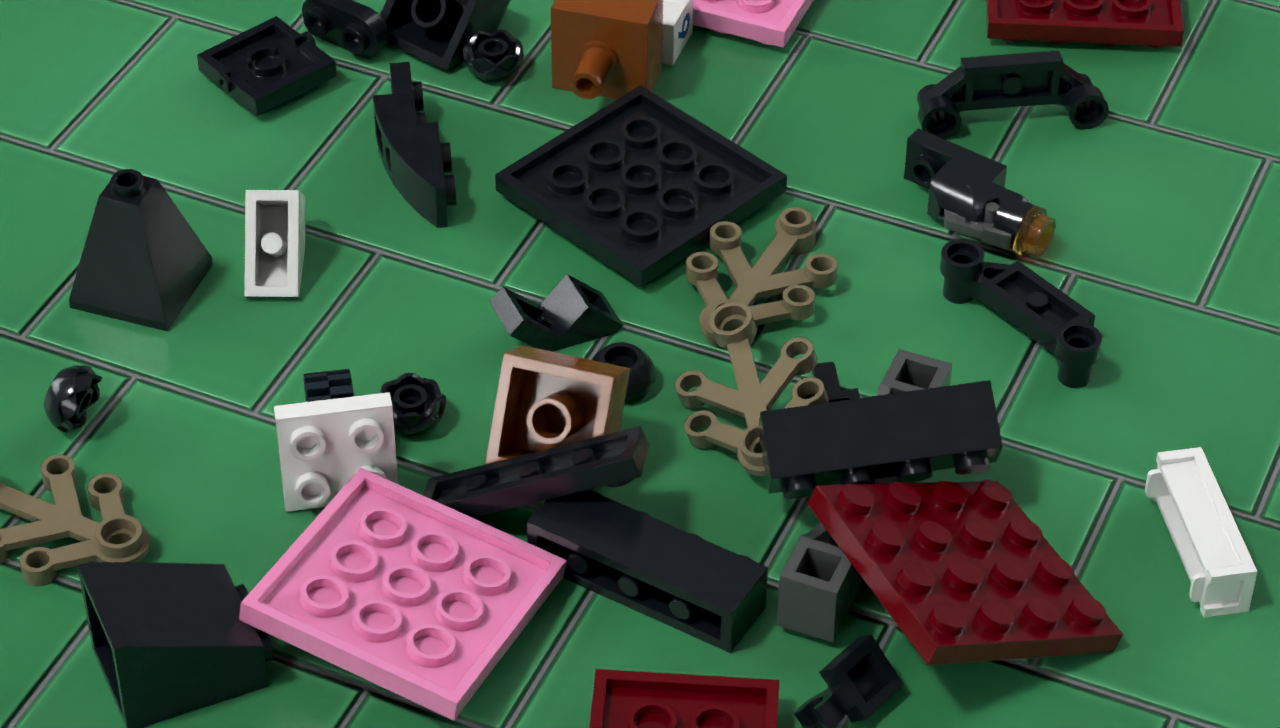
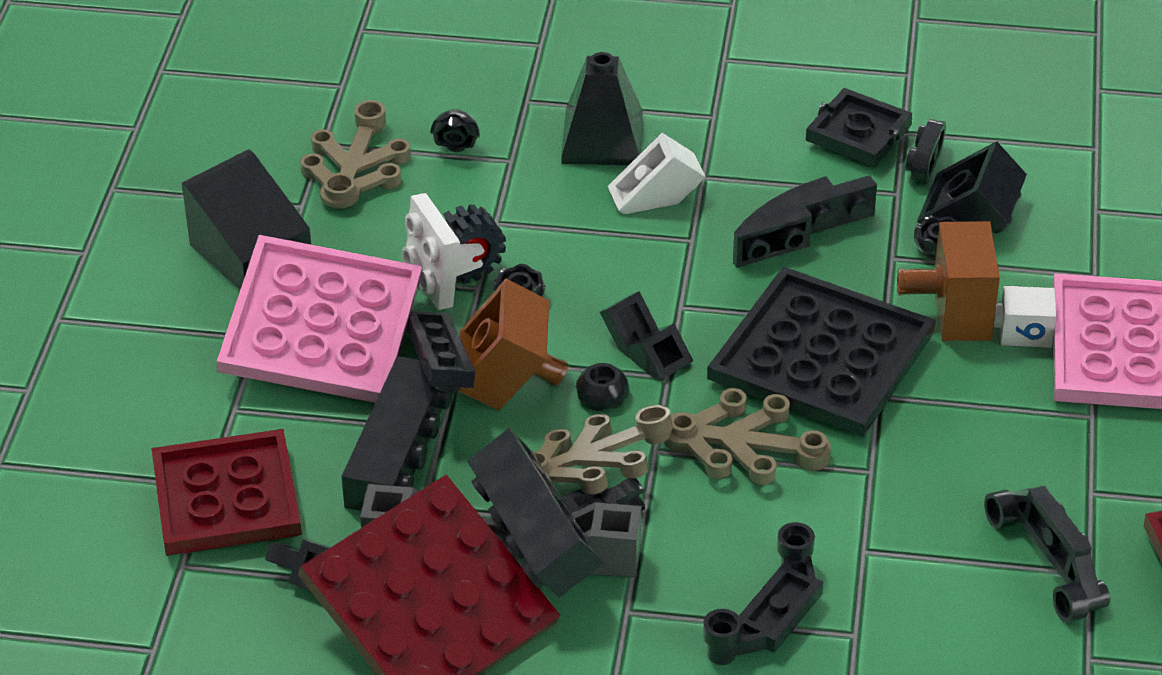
camera: 75 degrees right, 0 degrees up
black plate [904,128,1056,257] -> none

